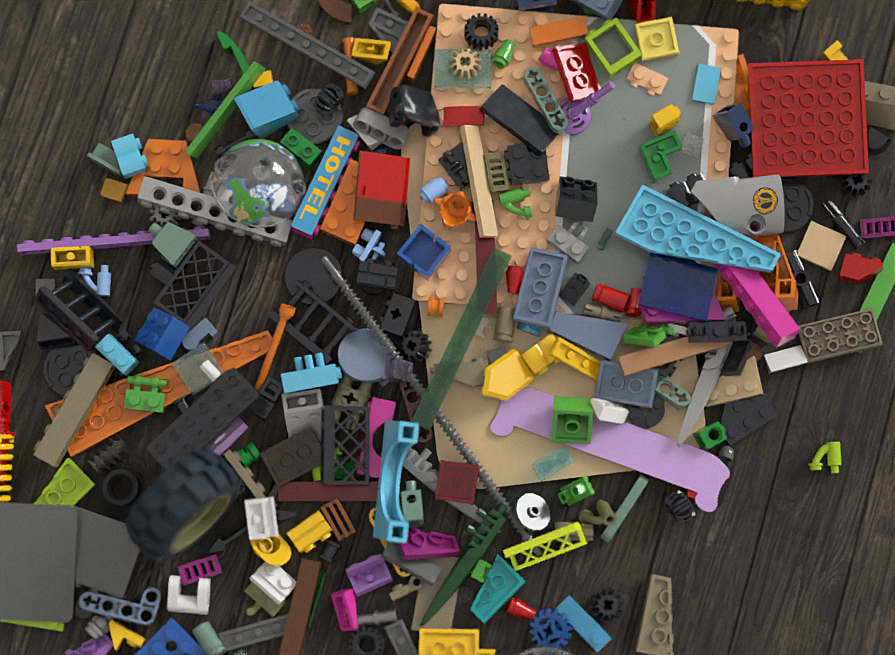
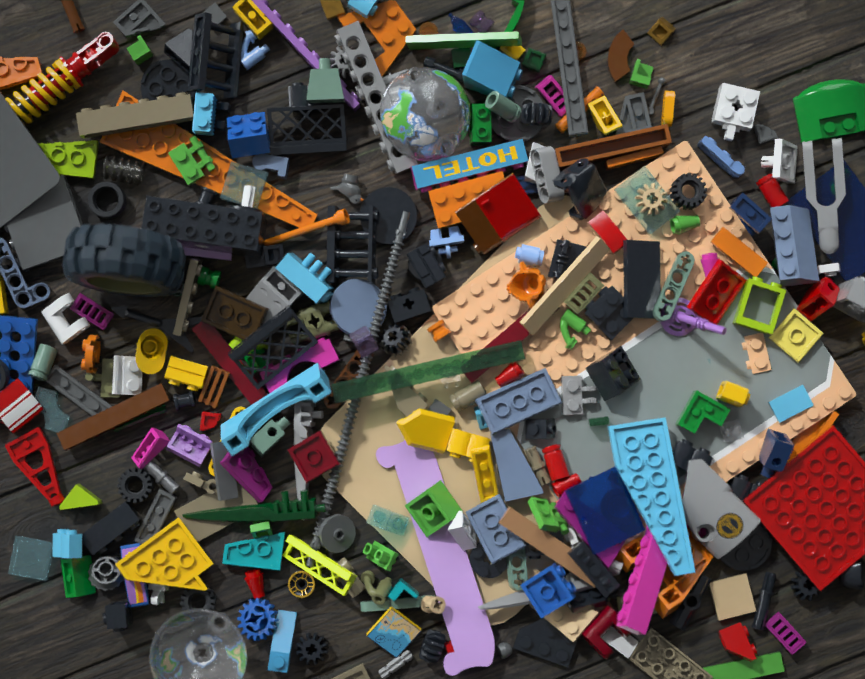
camera: 50 degrees right, 5 degrees up
white plate [245,496,278,540] -> none
blue piece [397,224,451,281] -> none
green brick [693,421,727,450] -> none
none -> orange plate [81,335,101,374]
none -> bright green panel [127,35,154,65]
none -> red tile [200,412,222,431]
none -> wheel [288,570,316,598]
none -> dark grey animal [330,174,364,205]
none -> tile [367,606,421,658]
none -> light grey axle [378,650,413,679]
none -> teal panel [388,578,419,601]
none -> tan bush [421,596,446,614]
none -> dark green tile [451,48,471,69]
none -> sand green piece [485,91,521,123]
none -> blue plate [520,563,577,618]
none -> dark green tile [522,48,546,73]
none -> dark pink slope [535,75,566,117]
none -> dark red connector [581,606,631,660]

